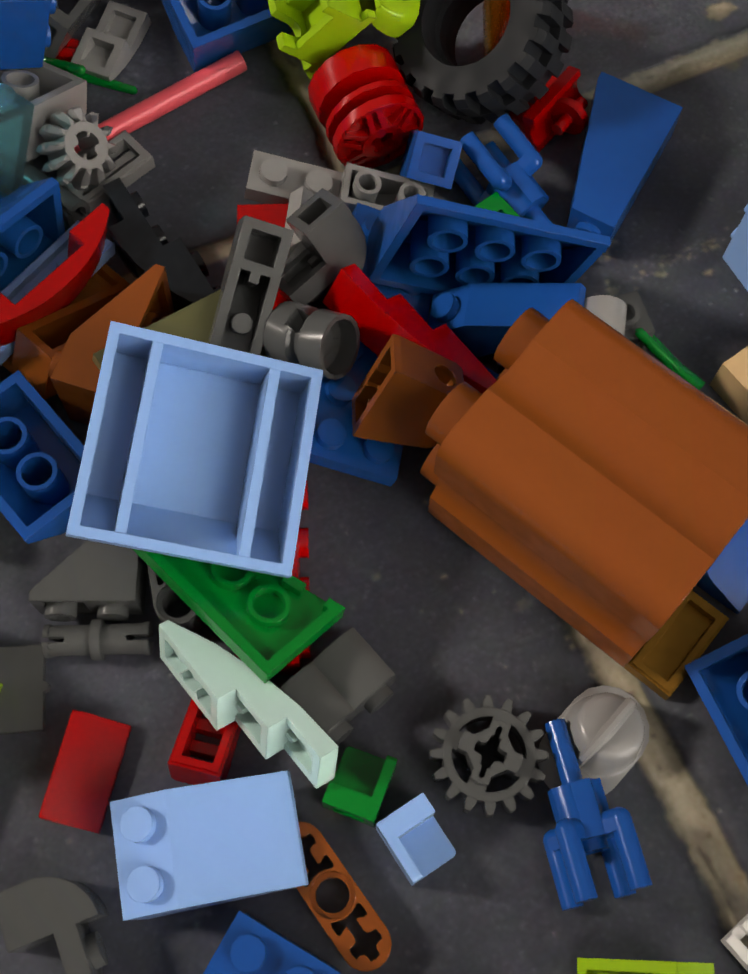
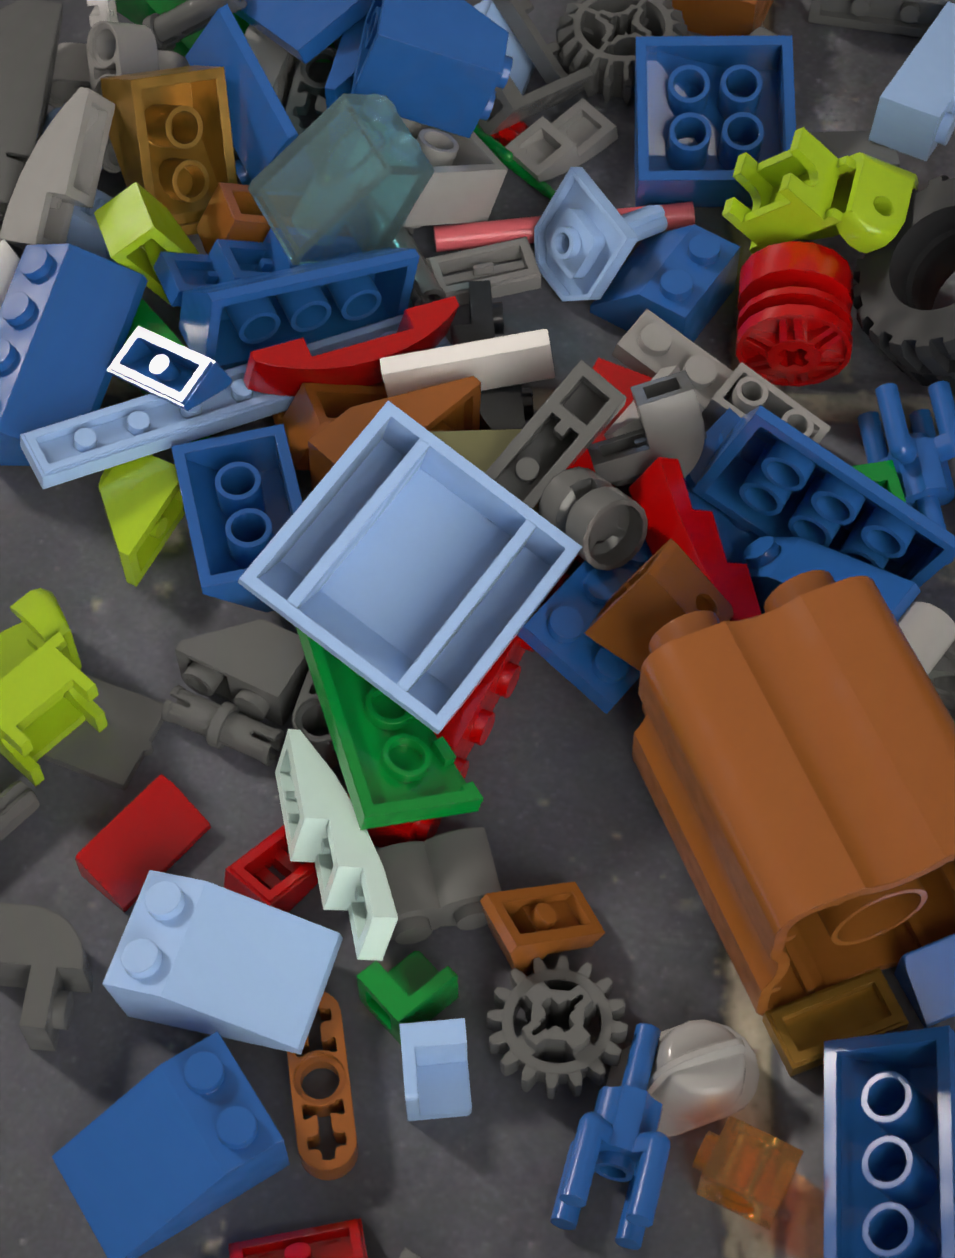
camera: 30 degrees right, 10 degrees down
light grey gear [35,107,119,190] -> none
blue brick [399,130,463,189] -> none
none -> white tile [380,329,555,397]
none -> dark orange slope [480,881,605,976]
none -> light blue piece [534,167,668,302]
none -> blue slope [590,224,741,342]
none -> clear orange brick [692,1115,804,1230]

